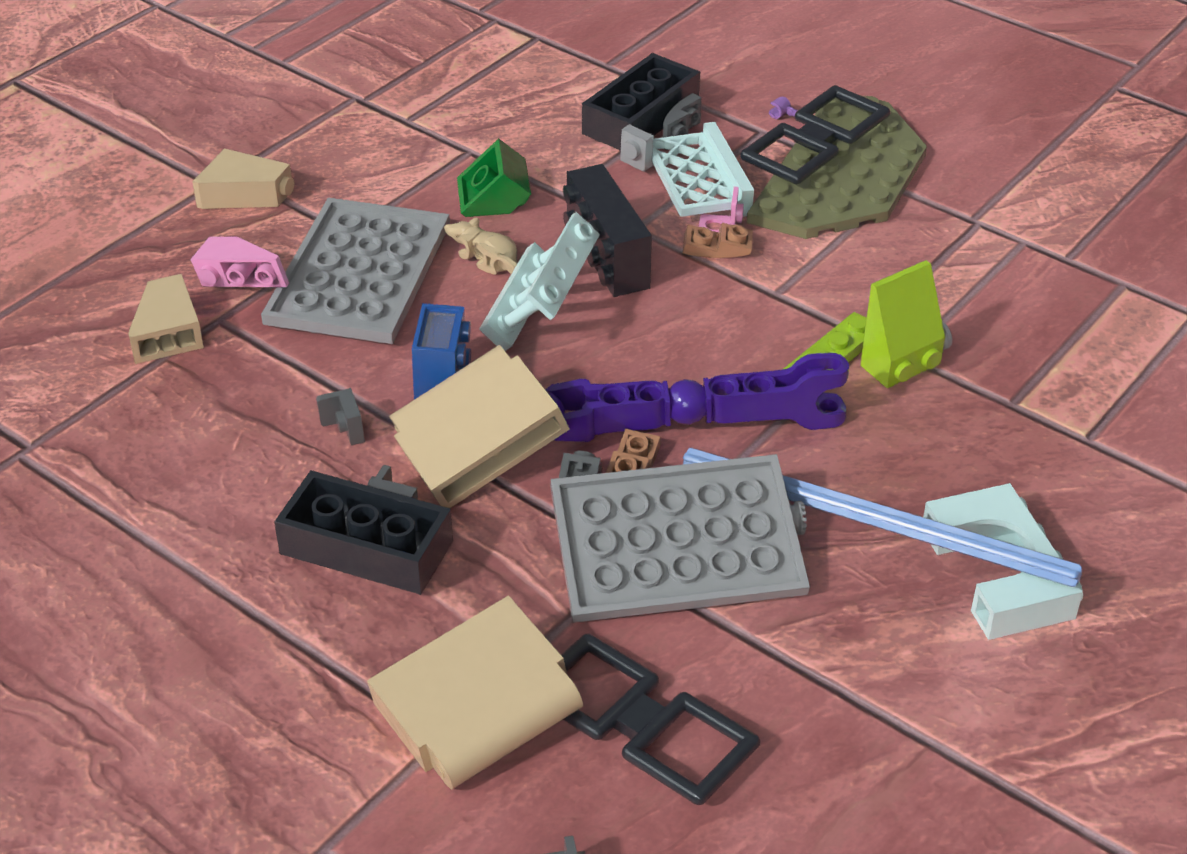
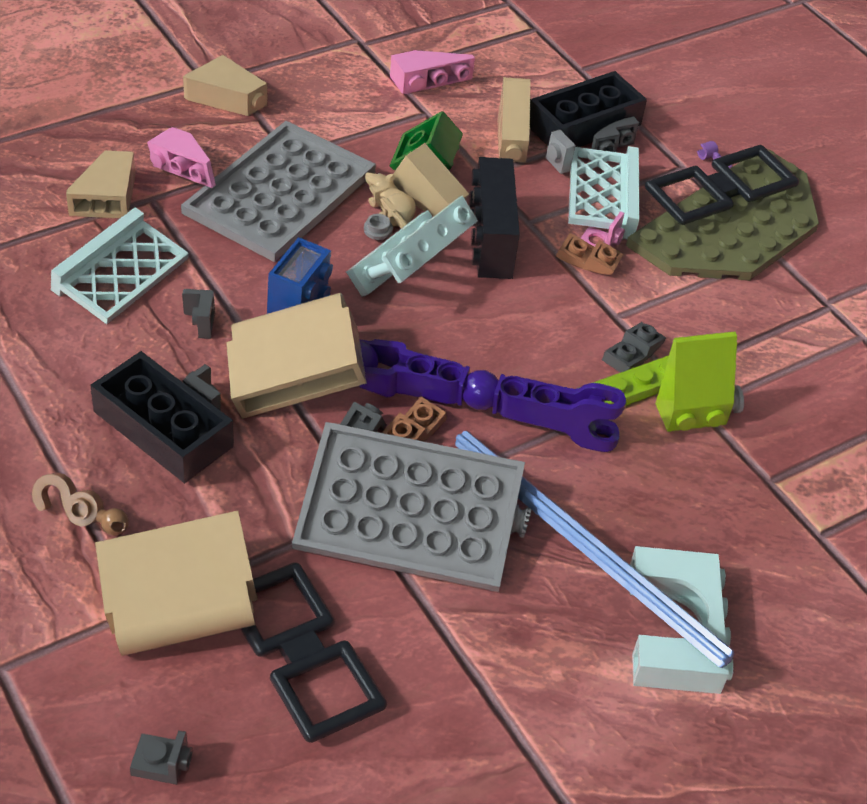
camera: 15 degrees right, 5 degrees up
none -> medium nougat piece [32,473,129,536]
none -> light aqua fence [51,207,189,324]
none -> light grey plate [364,214,393,240]
none -> bright pink slope [390,50,475,94]
none -> tan slope [393,143,469,217]
none -> tan slope [497,77,530,163]
none -> dark grey slope [602,322,666,373]

